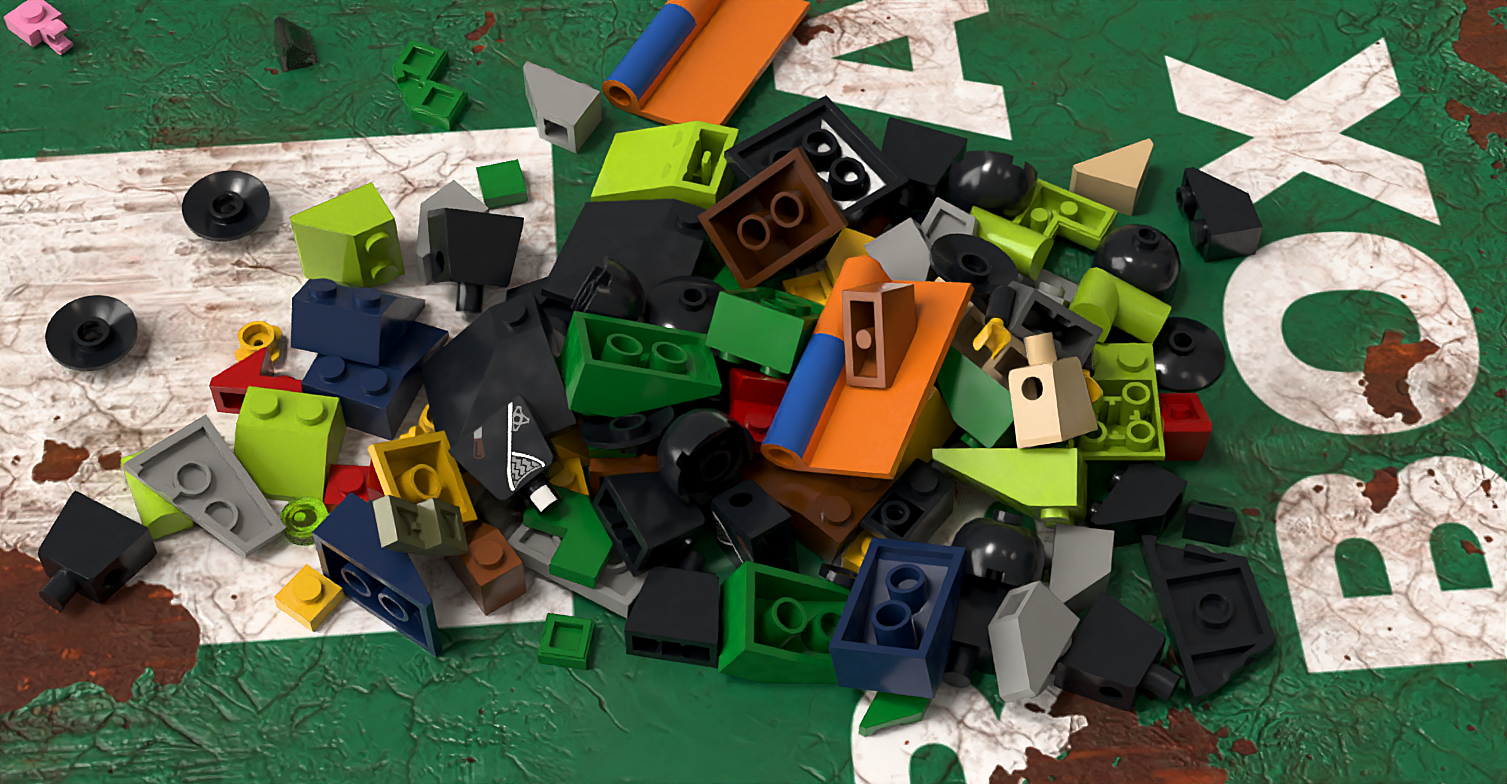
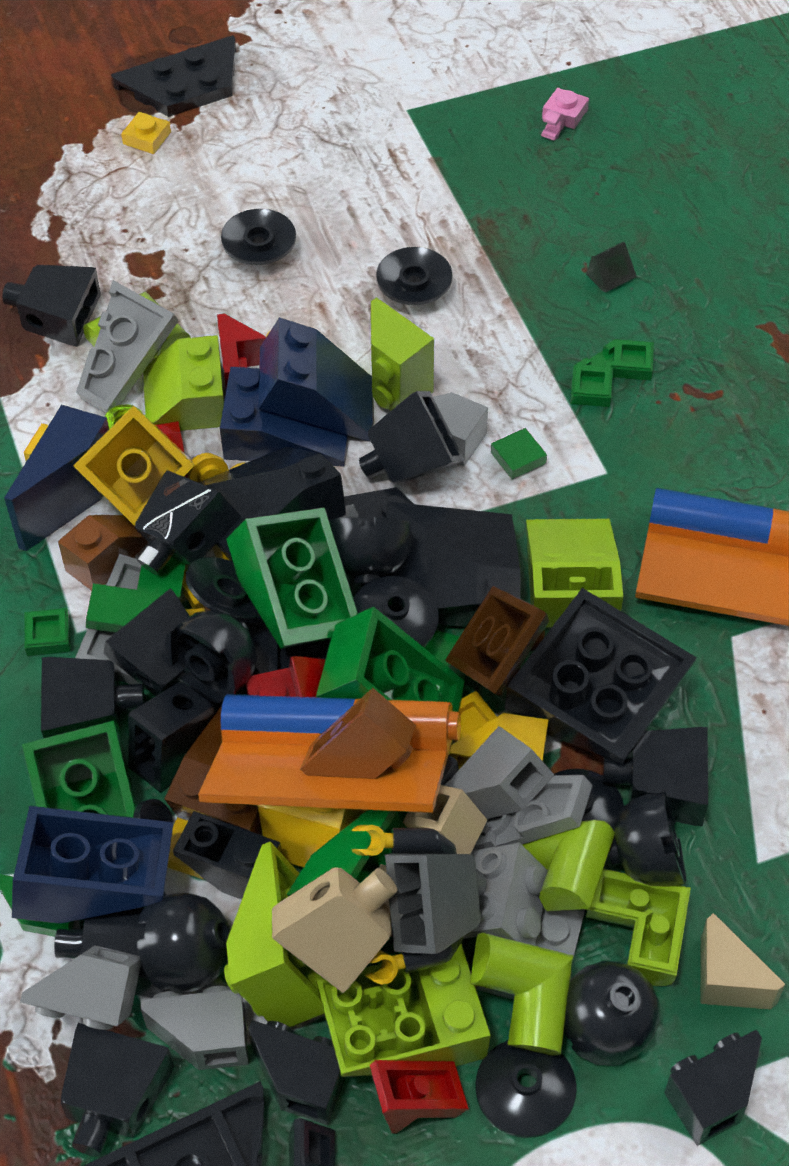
camera: 75 degrees right, 0 degrees up
olive slope [372,494,469,556] -> none
light grey slope [523,61,602,153] -> none
black dish [929,233,1018,298] -> none

